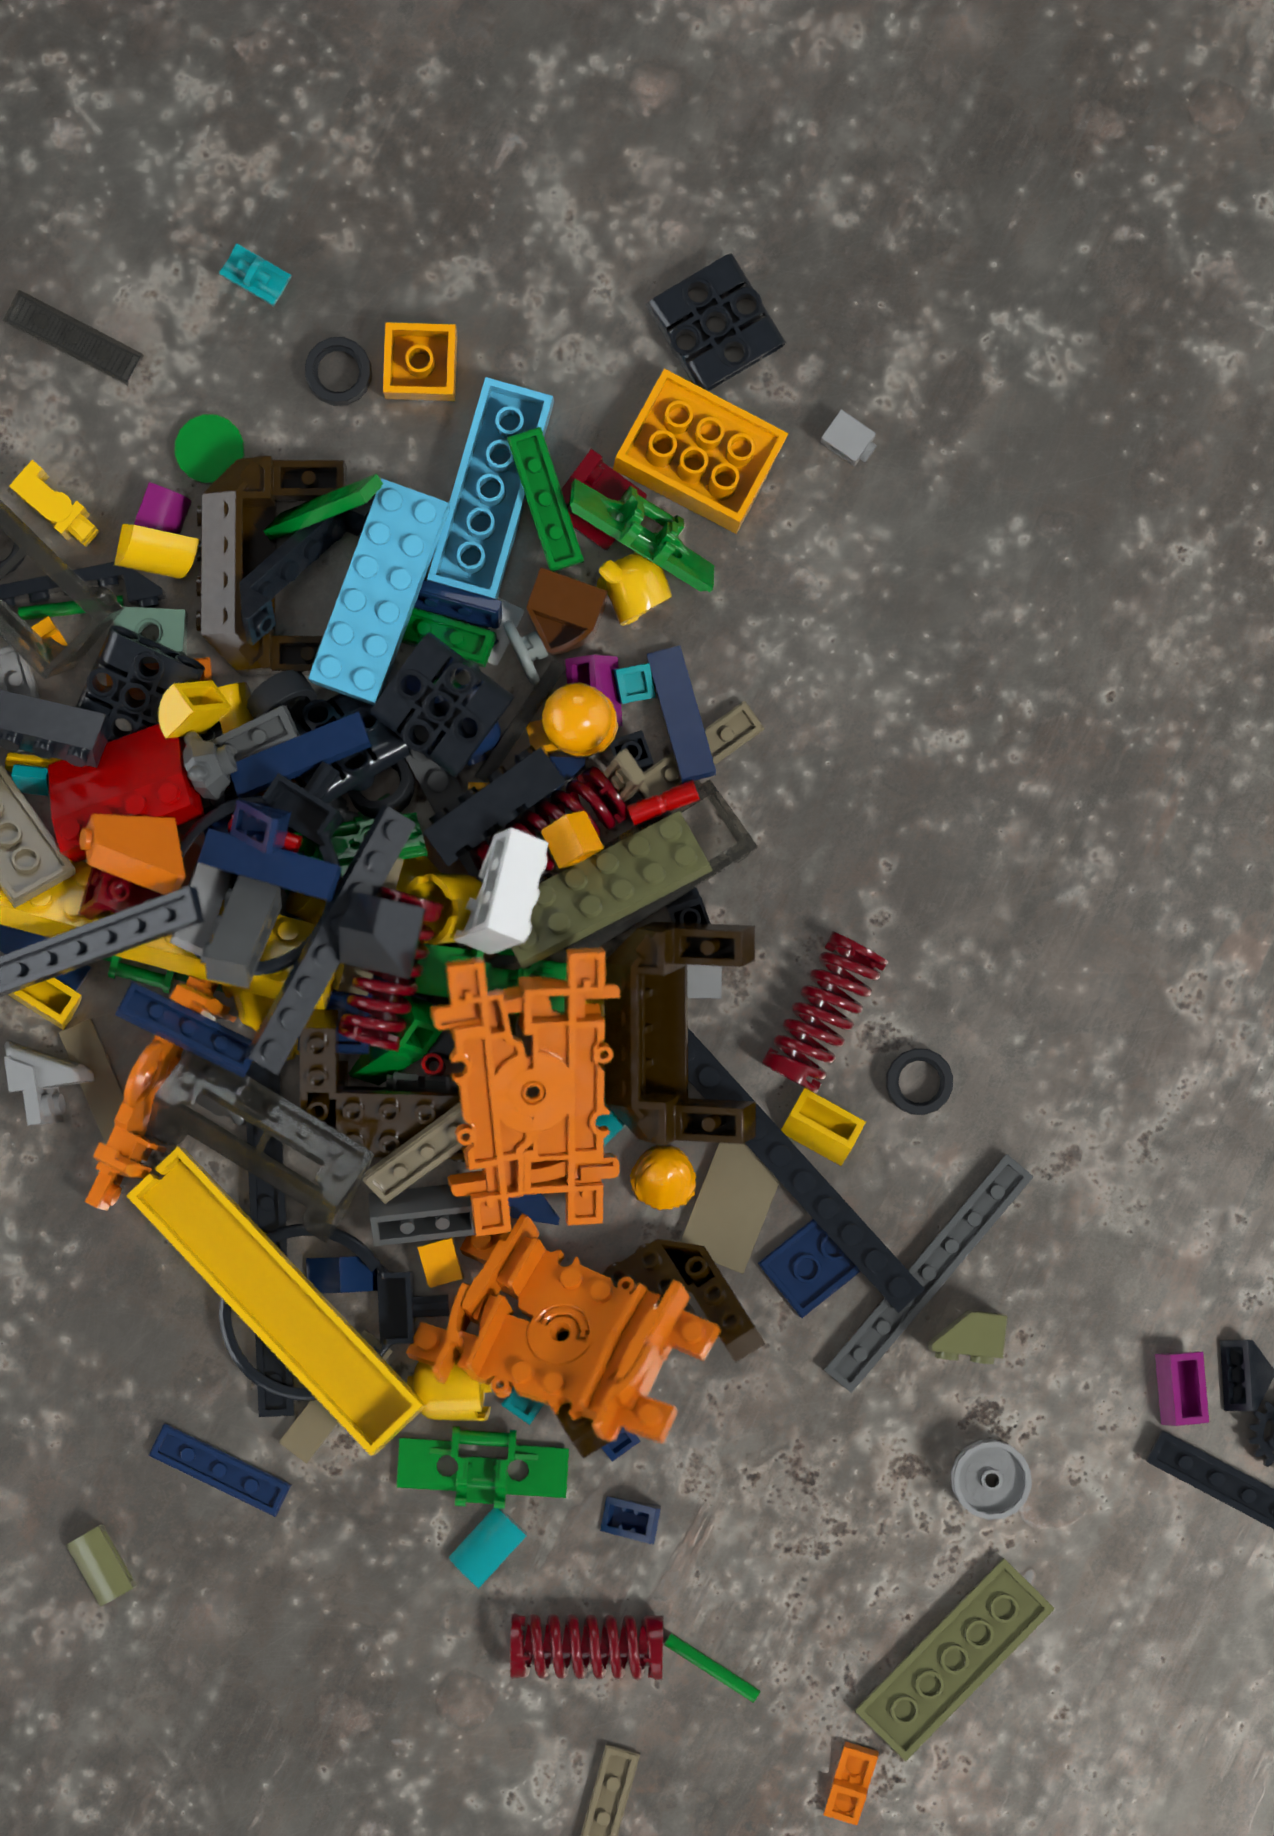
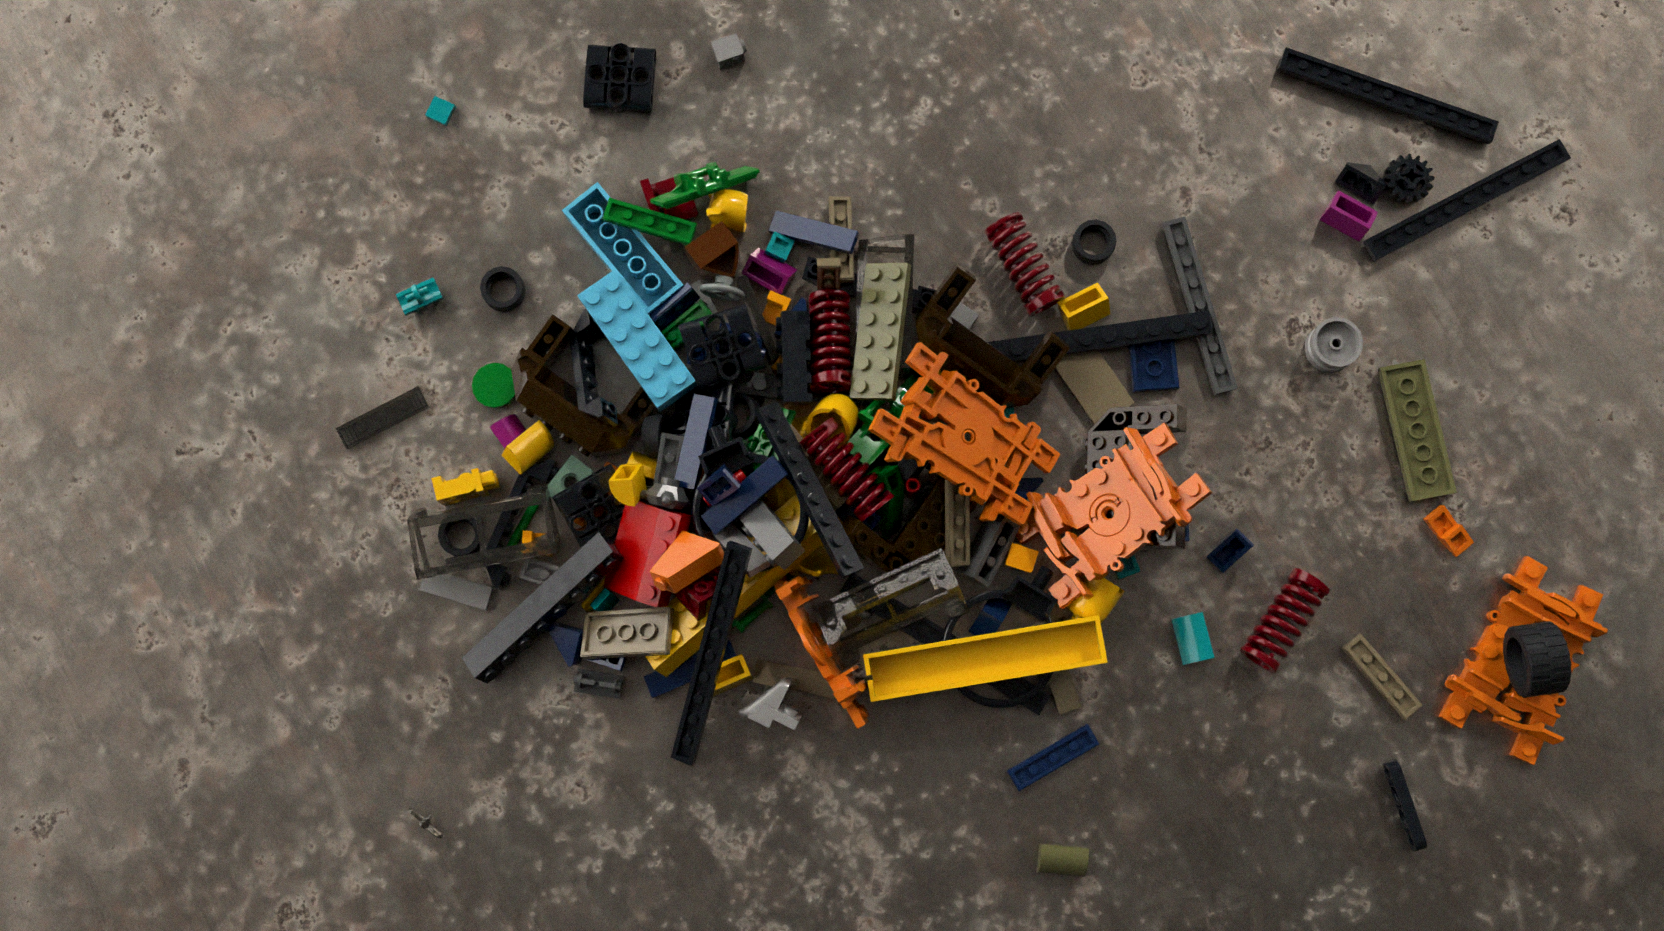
camera: 60 degrees left, 5 degrees down
dark blue tile [115,981,252,1078] -> none
green tile [263,473,383,540] -> none
black slope [339,892,426,979] -> none
light orange brick [383,322,457,401] -> none
green piece [396,1426,569,1509] -> none
white wedge [454,828,548,954] -> none
light orange panel [541,811,604,868] -> none
light orange tile [542,683,618,758] -> none
light orange slope [613,368,789,534] -> none
red piece [627,780,700,826] -> none
light orange hair [629,1145,696,1210] -> none
green bar [664,1633,761,1703] -> none
olive slope [928,1310,1007,1364] -> none
none -> teal tile [425,96,456,127]

